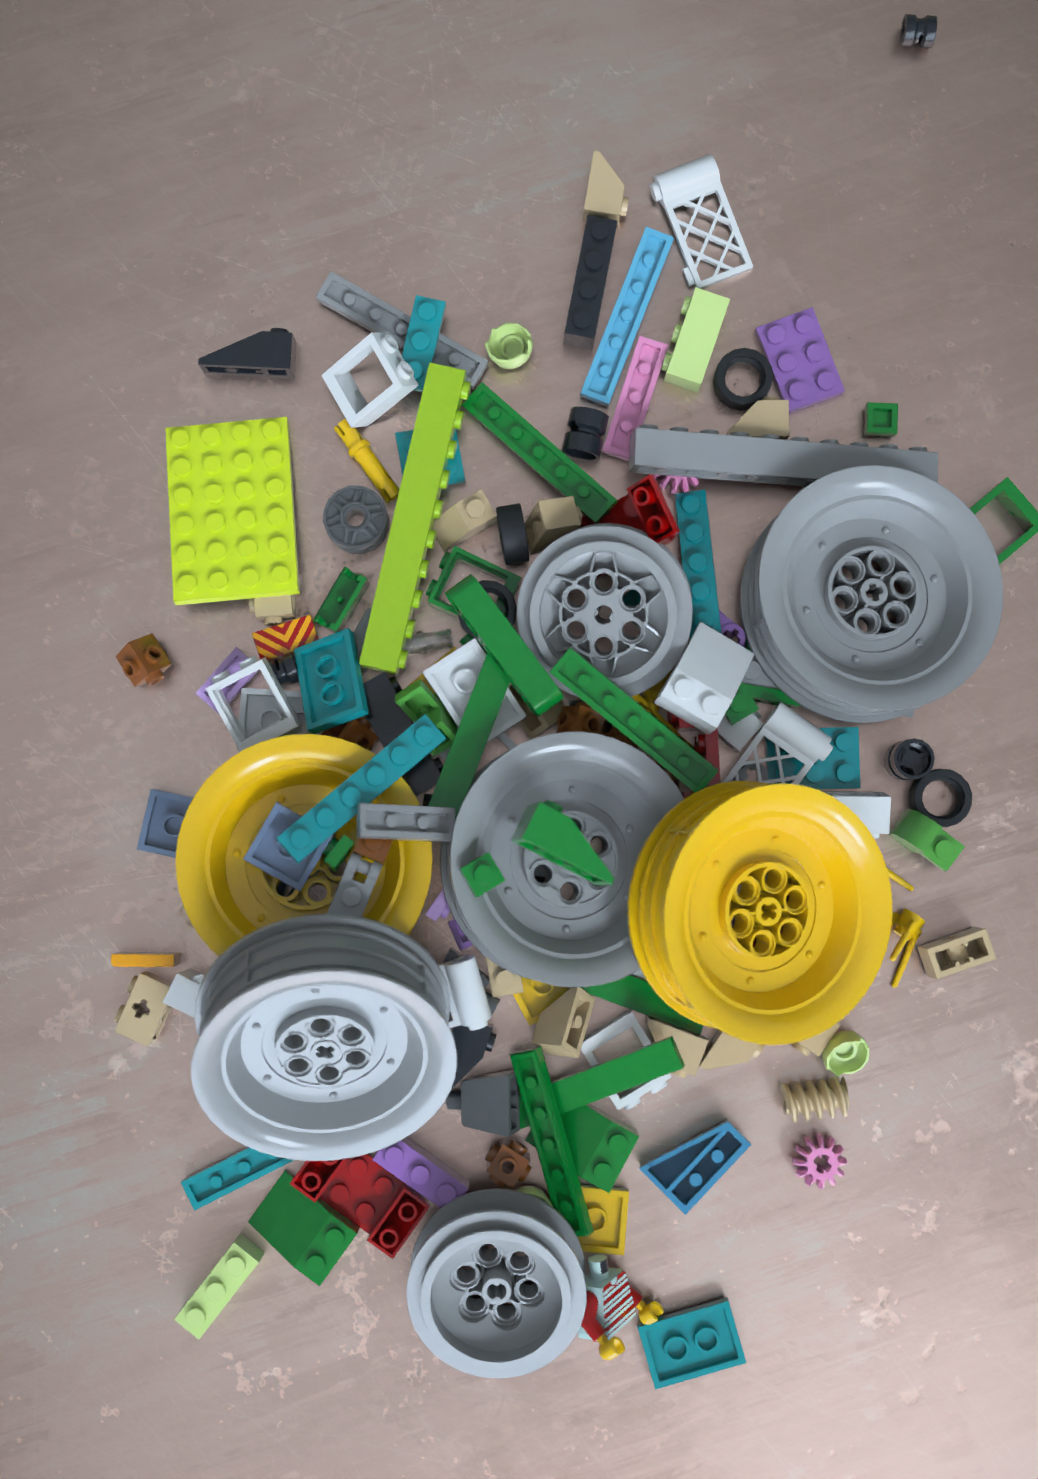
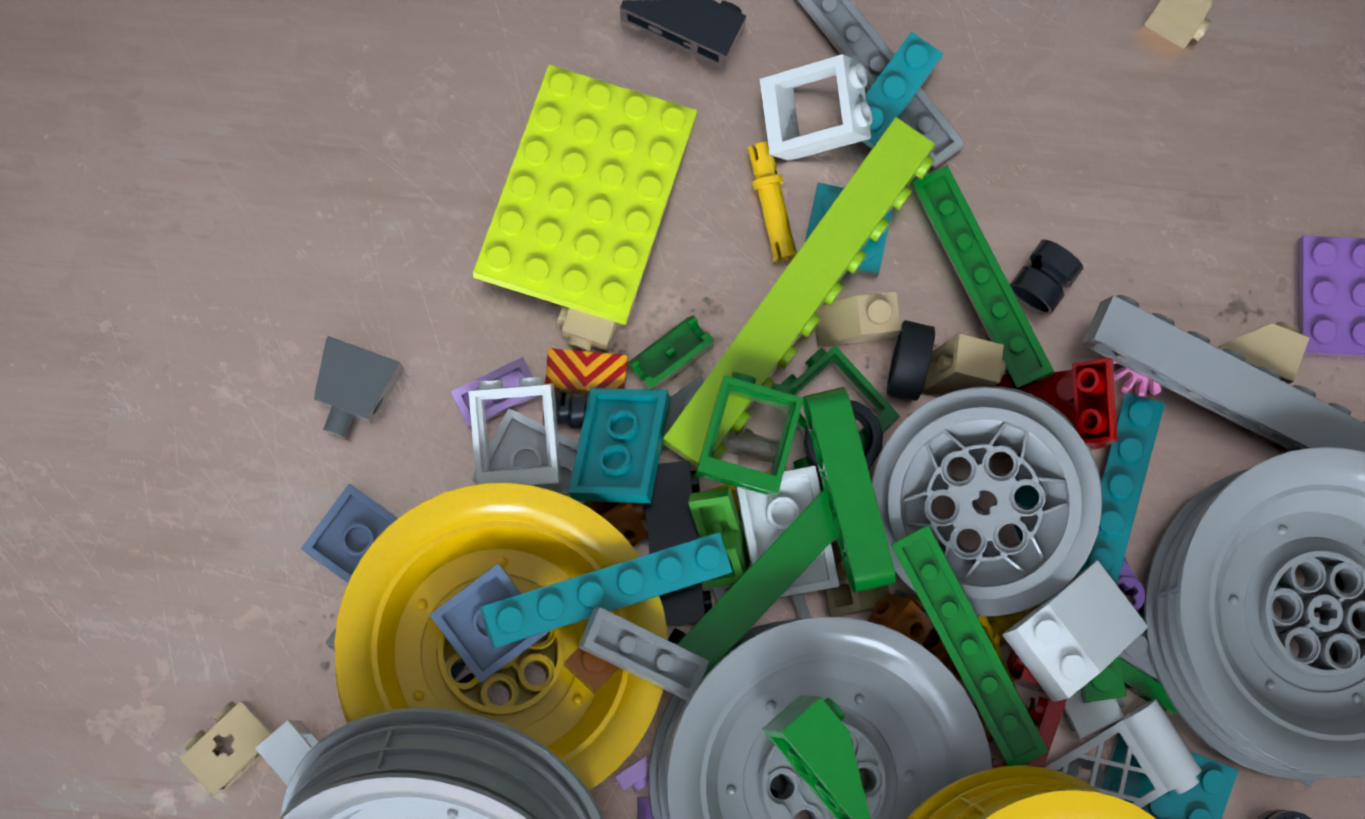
camera: 20 degrees right, 5 degrees down
light orange tile [111,952,181,967] -> none
dark orange brick [115,633,172,687] -> none
dark grey wheel [323,485,390,554] -> none
green plate [323,834,355,872] -> none
light grey plate [327,852,383,917] -> none
green plate [459,852,506,898] -> none
yellowish green hair [485,323,533,369] -> none
black brick [563,215,618,350] -> none
medium azure plate [580,227,674,407] -> none
bright pink plate [602,336,668,461] -> none
white piece [649,154,753,289] -> none
yellowish green brick [661,287,730,393] -> none
black tyre [713,348,773,411] -> none
none -> dark grey torso [314,336,404,438]
none -> green window [695,372,804,497]

